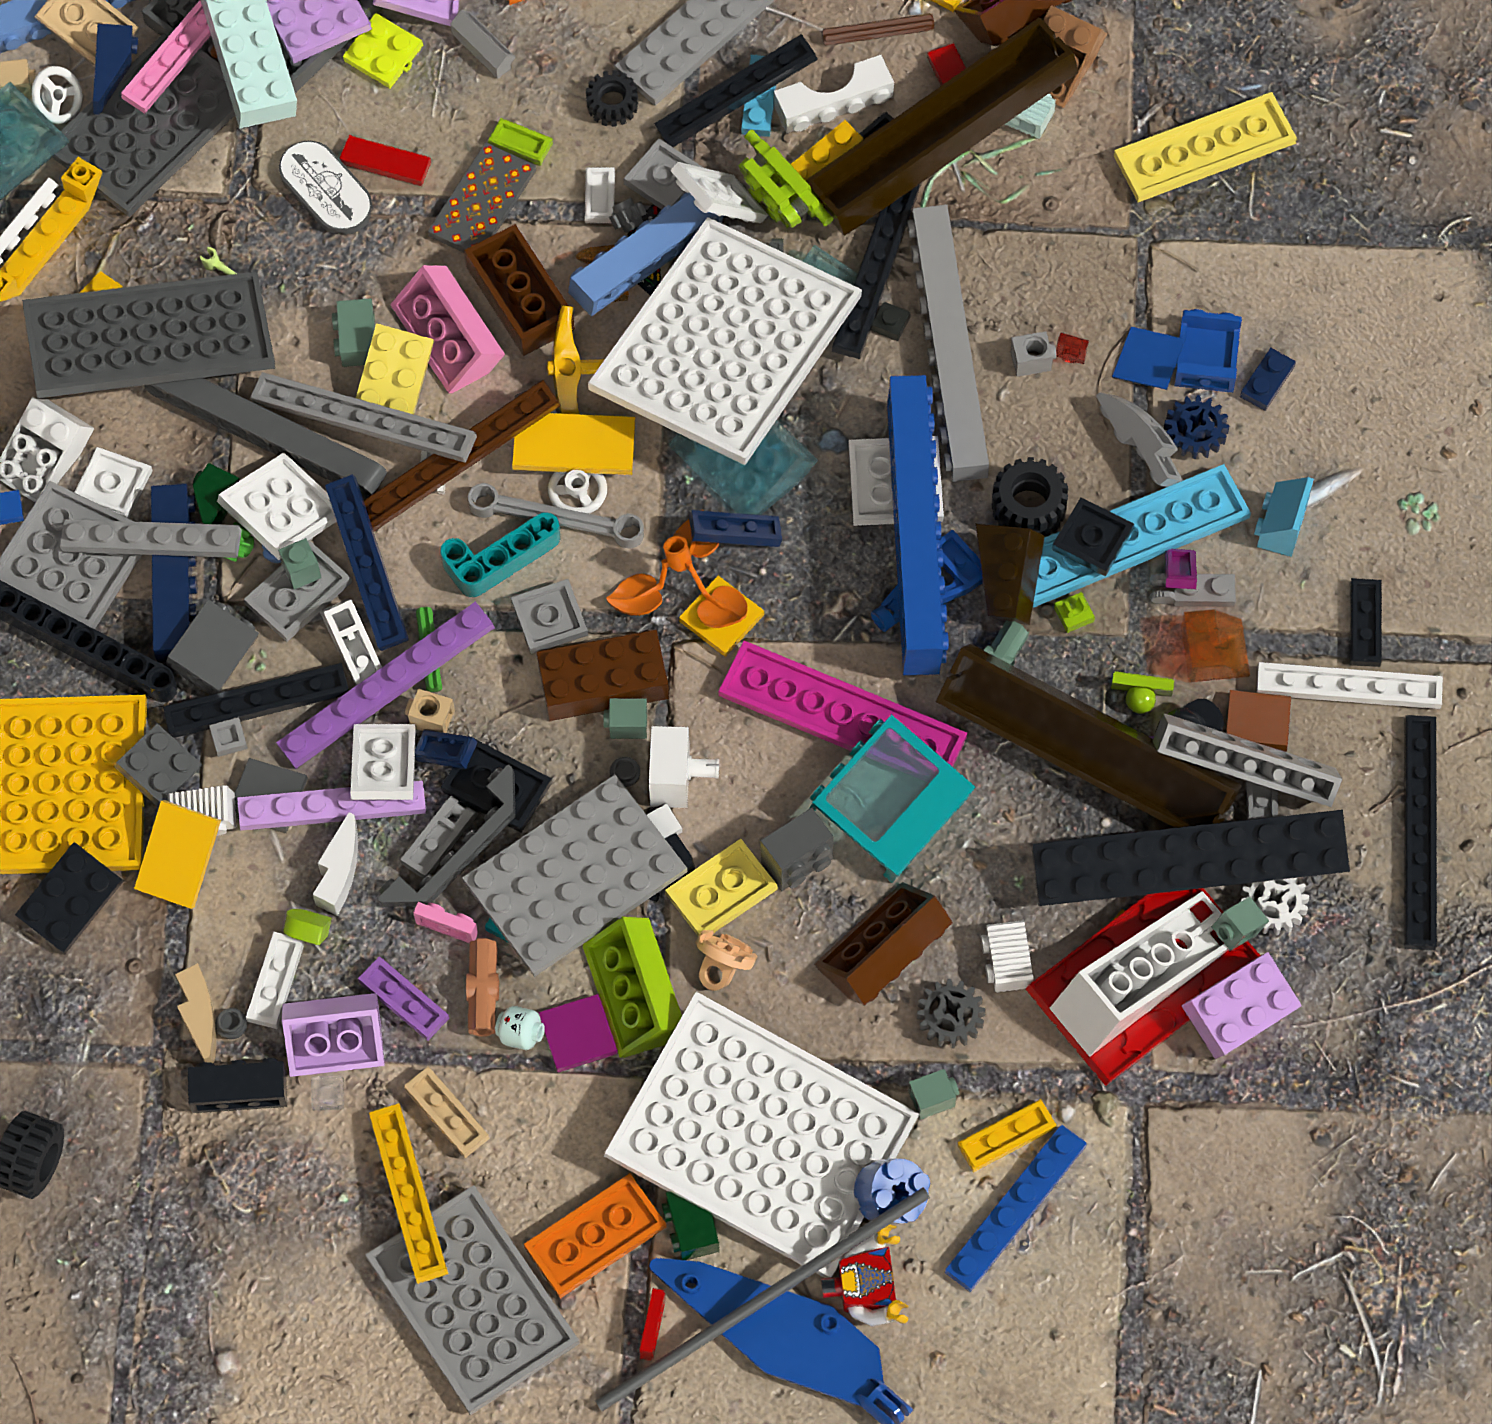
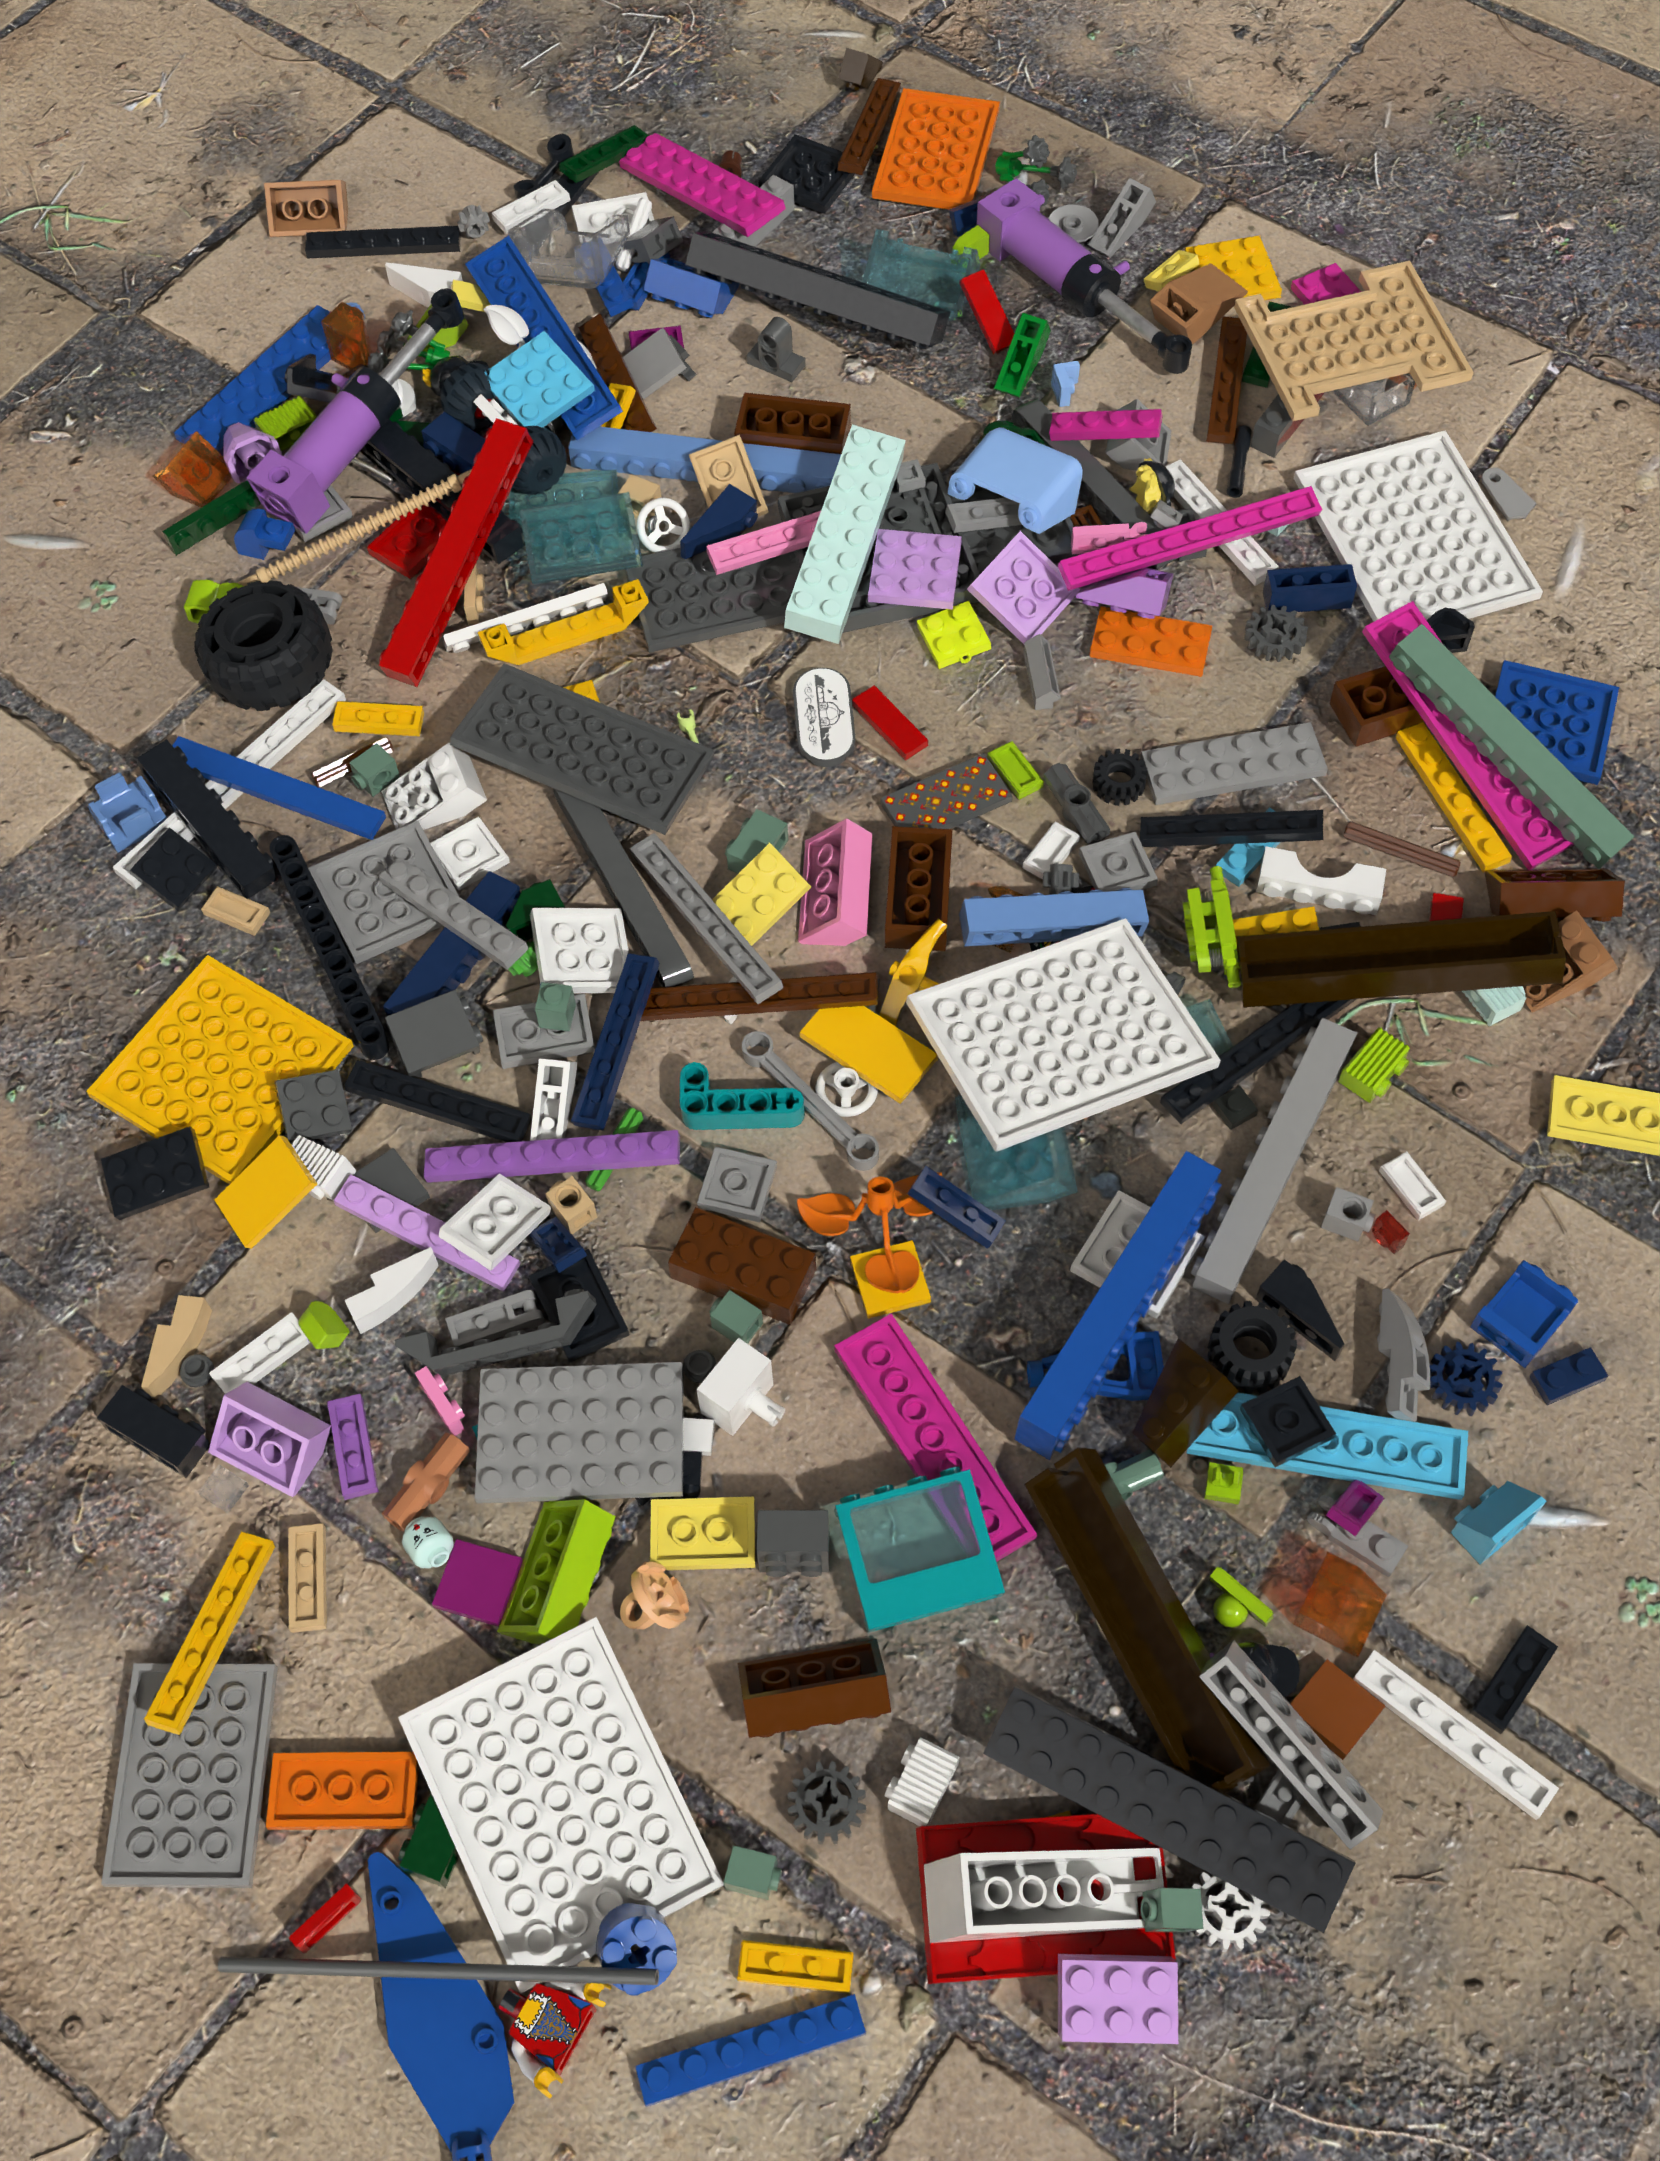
camera: 35 degrees right, 5 degrees down
light grey plate [209,717,248,757] -> none
white plate [670,162,768,223] -> none
blue piece [1112,326,1186,390] -> none
black tile [1404,715,1437,951] -> none
none -> dark grey piece [1043,762,1110,844]
none -> black slope [1255,1259,1344,1361]
none -> lime brick [1338,1027,1410,1103]
none -> white tile [1379,1151,1446,1221]

